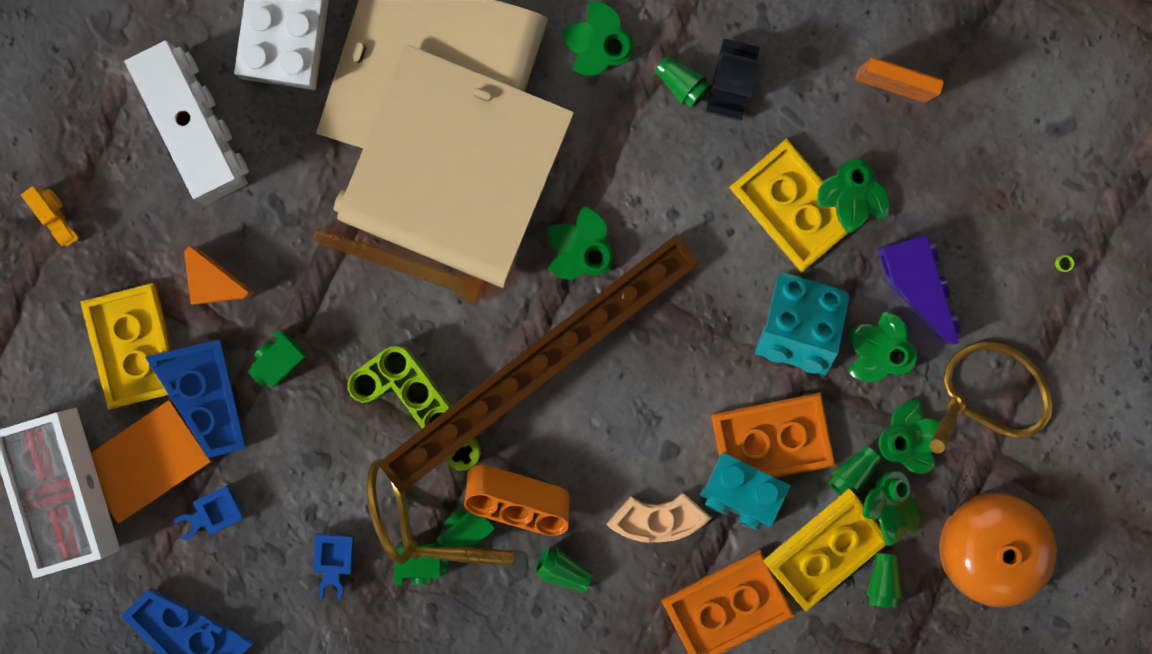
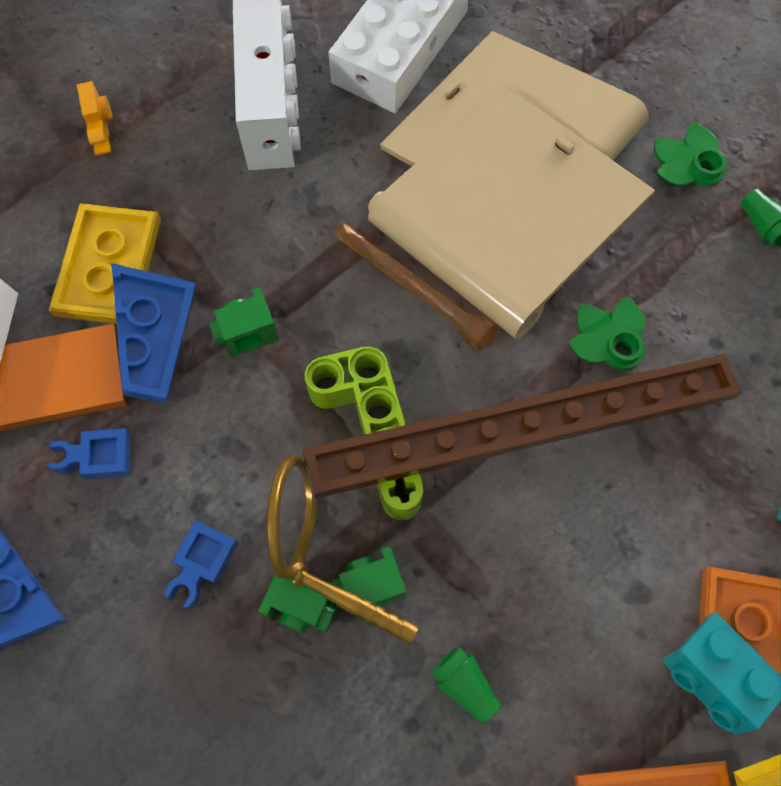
camera: 20 degrees right, 20 degrees down
orange slope [184,246,255,305] -> none
orange beam [464,465,570,536] -> none
light nougat tile [606,492,712,543] -> none

